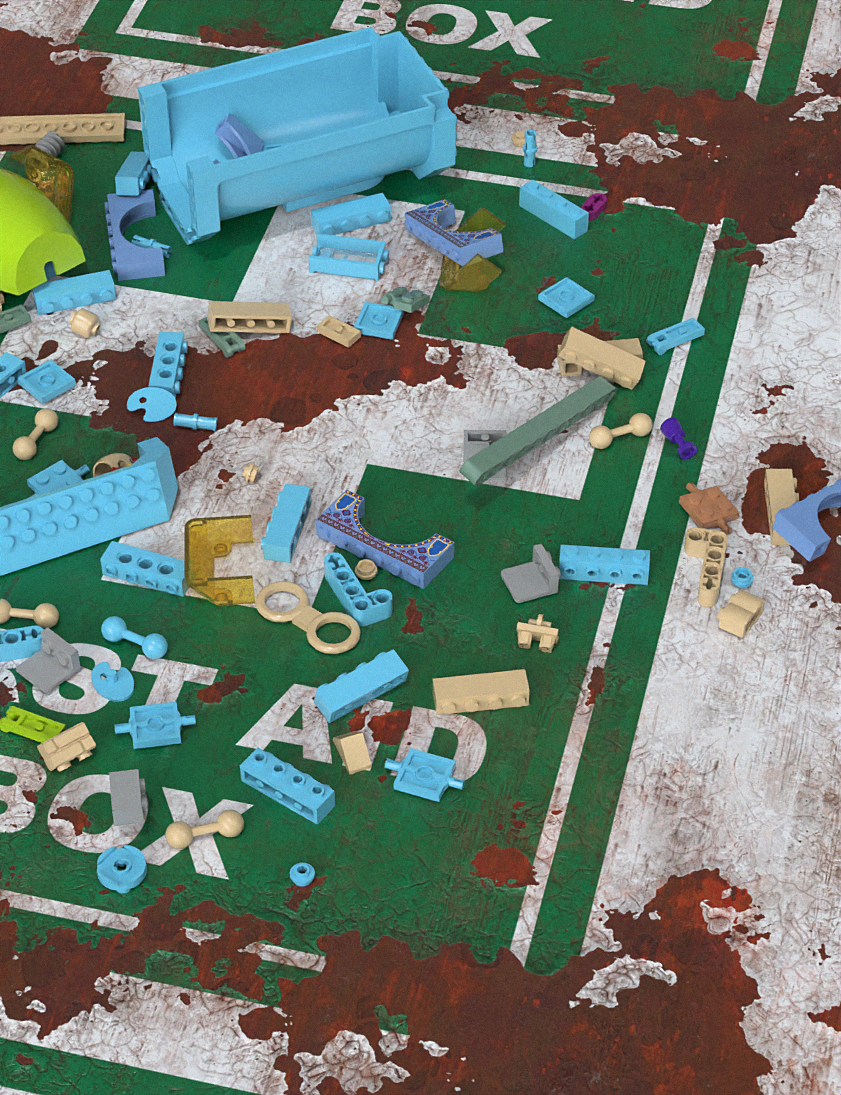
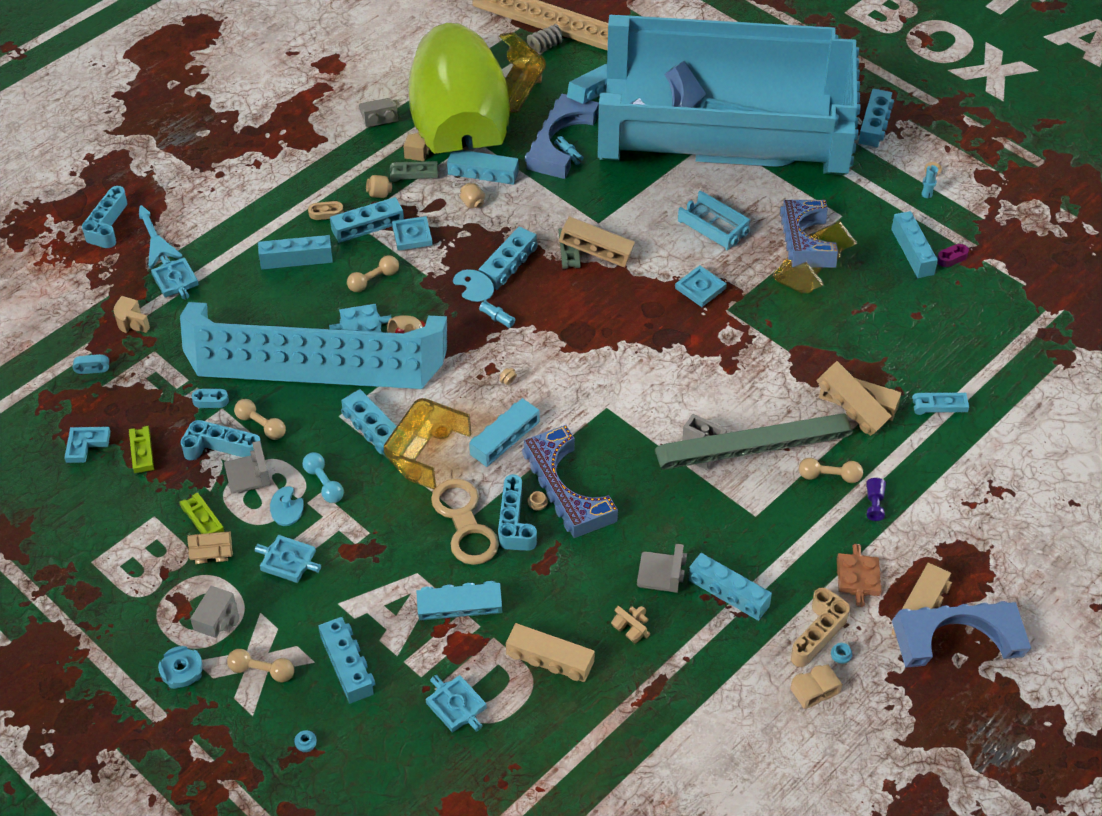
camera: 30 degrees right, 5 degrees up
medium azure brick [311,193,391,235] -> none
tan plate [317,315,361,348] -> none
tan slope [333,731,372,775] -> none
sand green plate [382,287,430,313] -> none
medium azure plate [538,277,595,318] -> none

